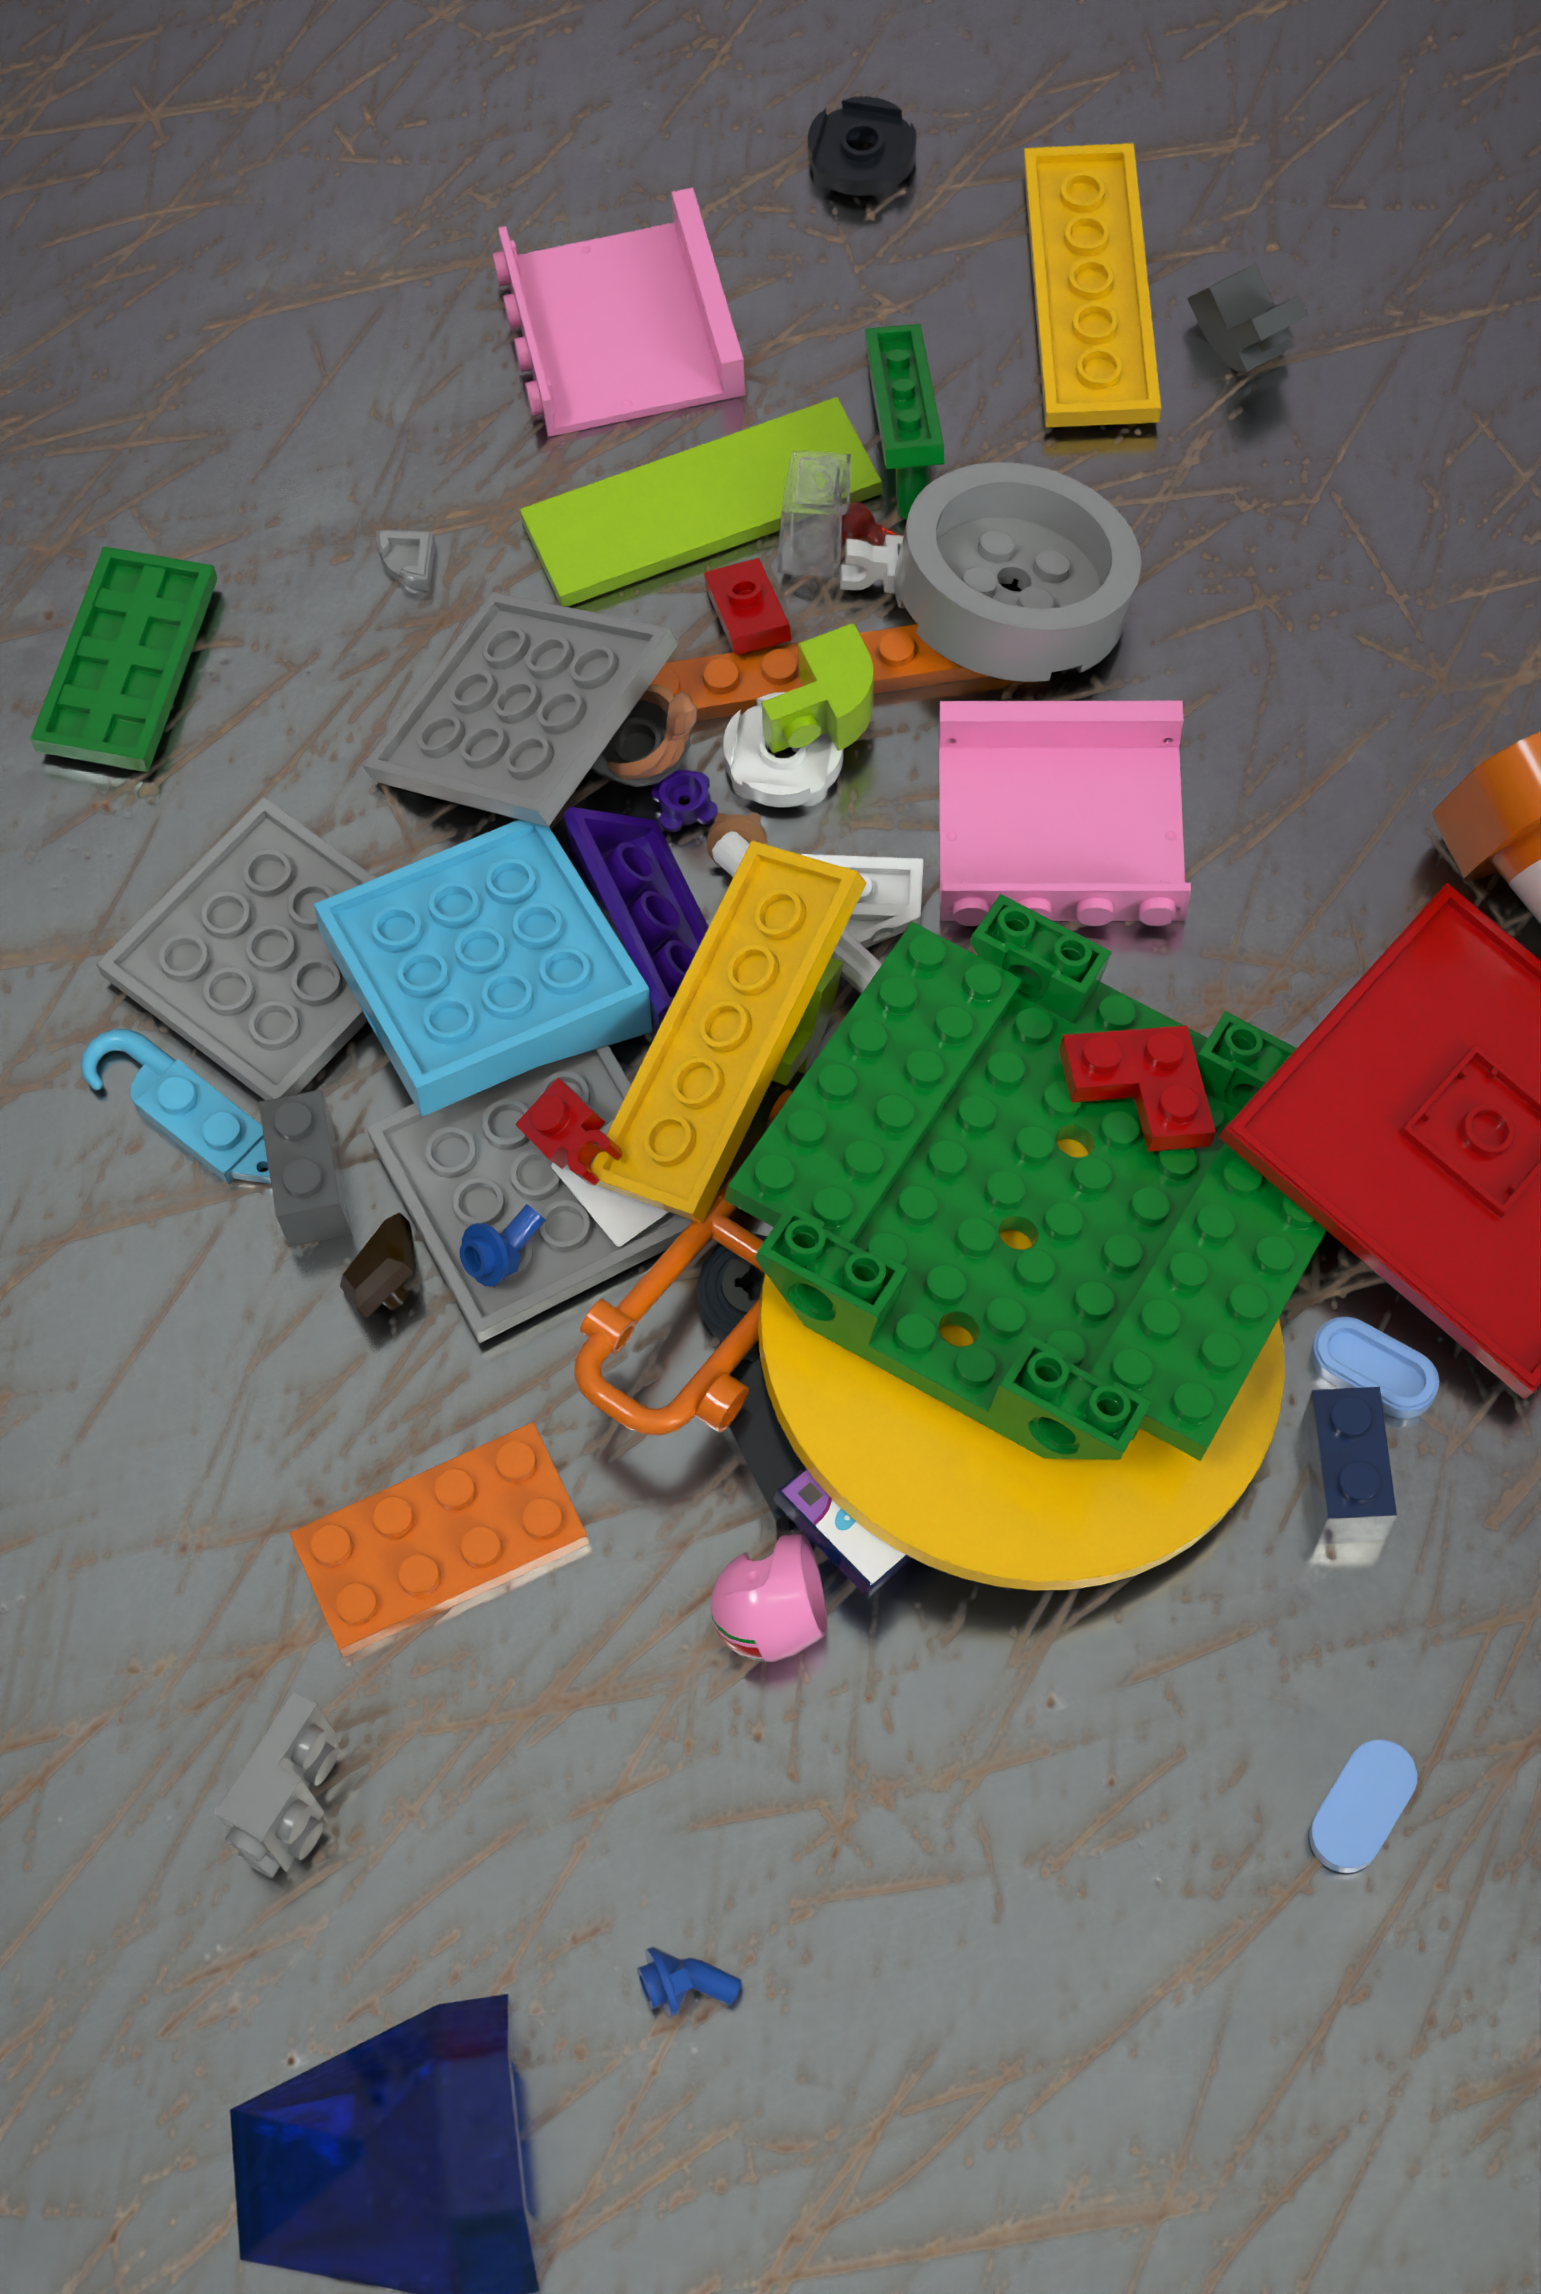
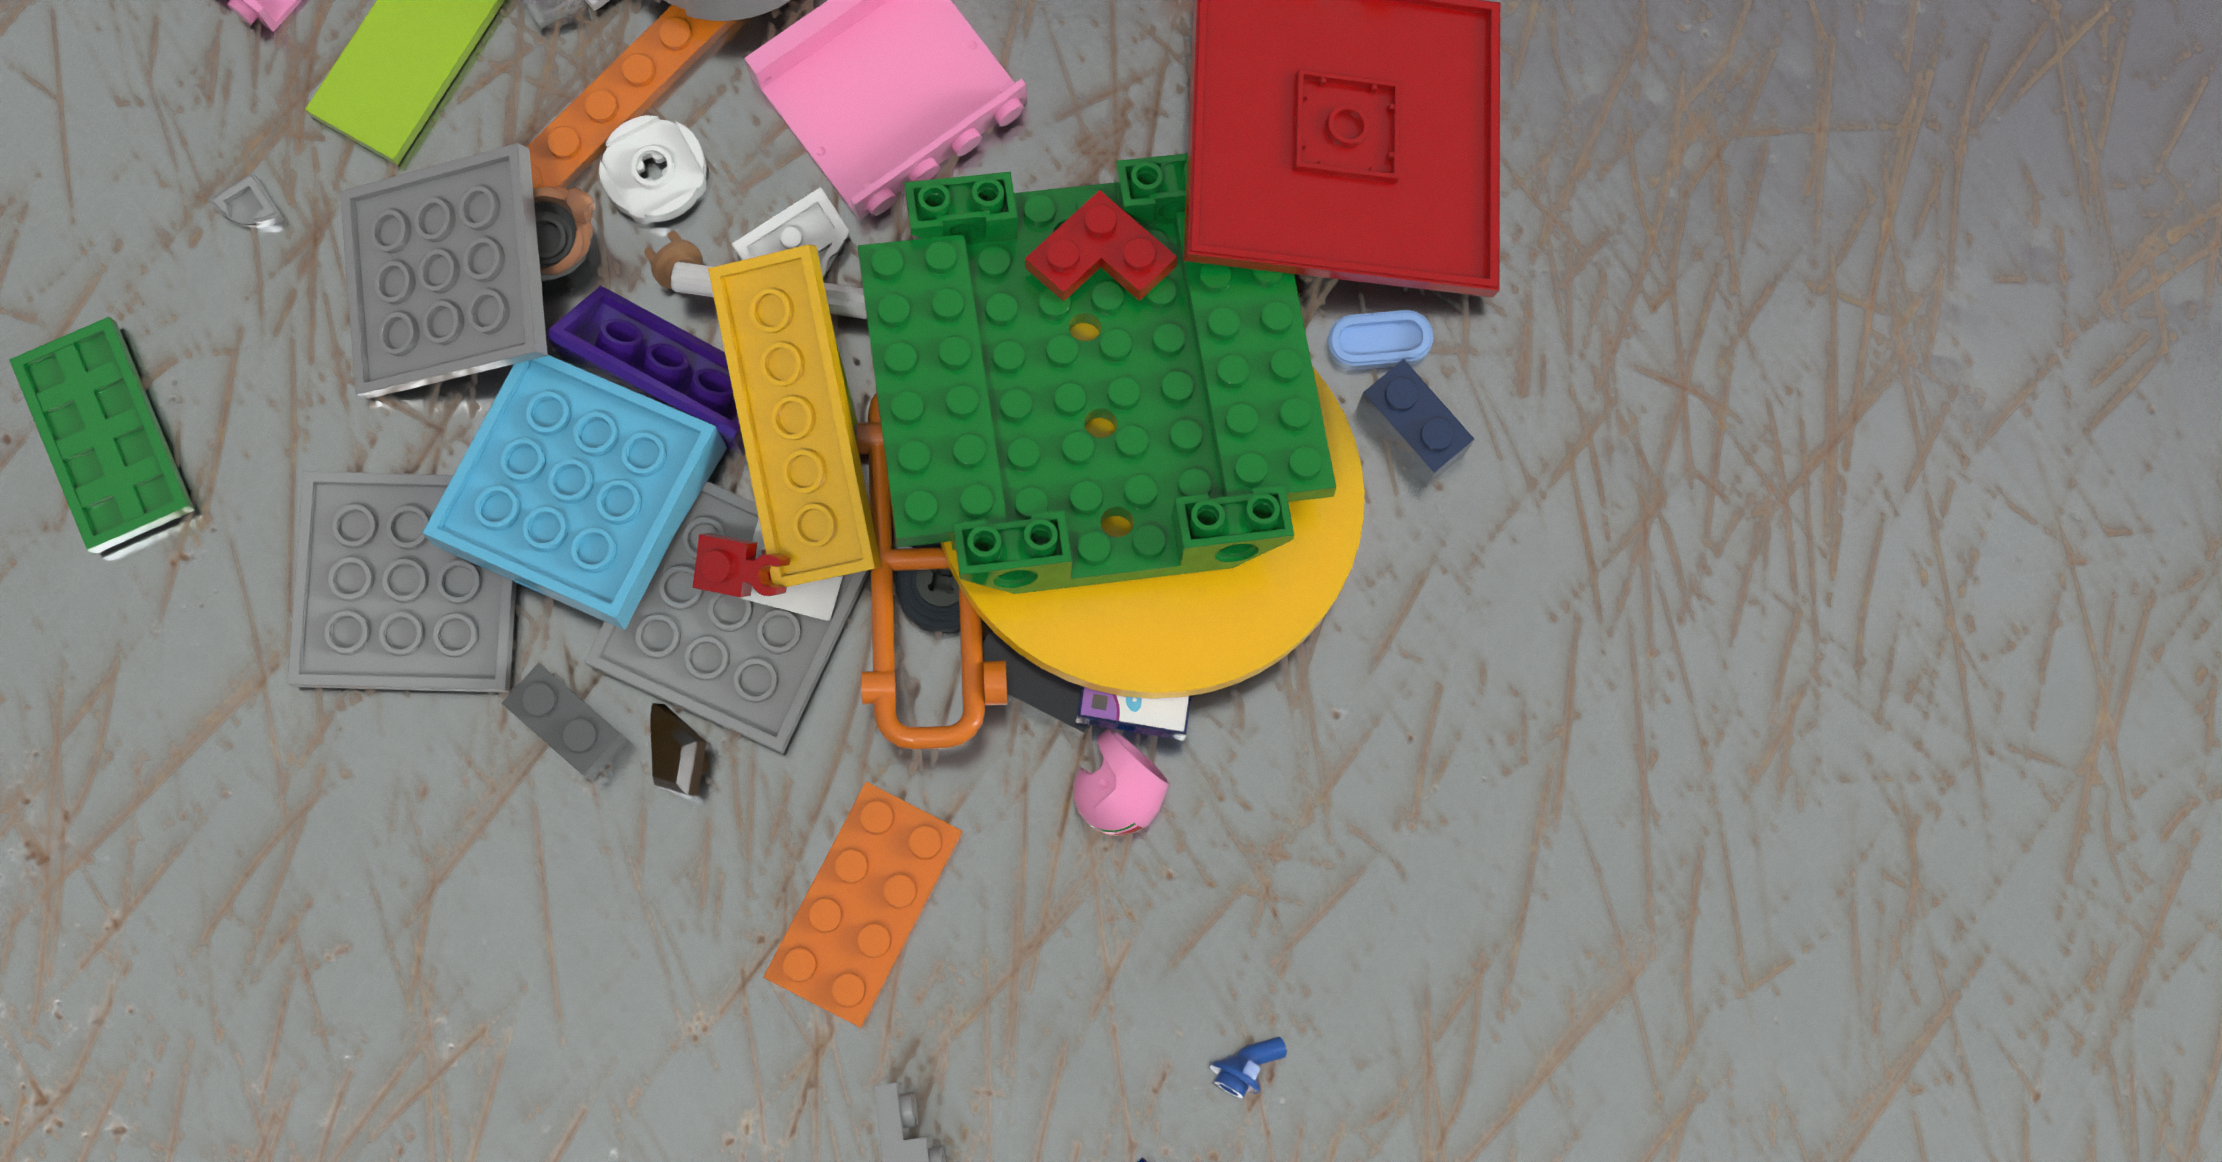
camera: 45 degrees left, 15 degrees up
medium azure plate [81,1029,271,1185] -> none
blue plate [460,1204,546,1286] -> none
dark purple plate [651,770,718,832] -> none
red plate [703,558,792,655] -> none
lime brick [761,623,873,753] -> none
light blue tile [1309,1740,1418,1873] -> none

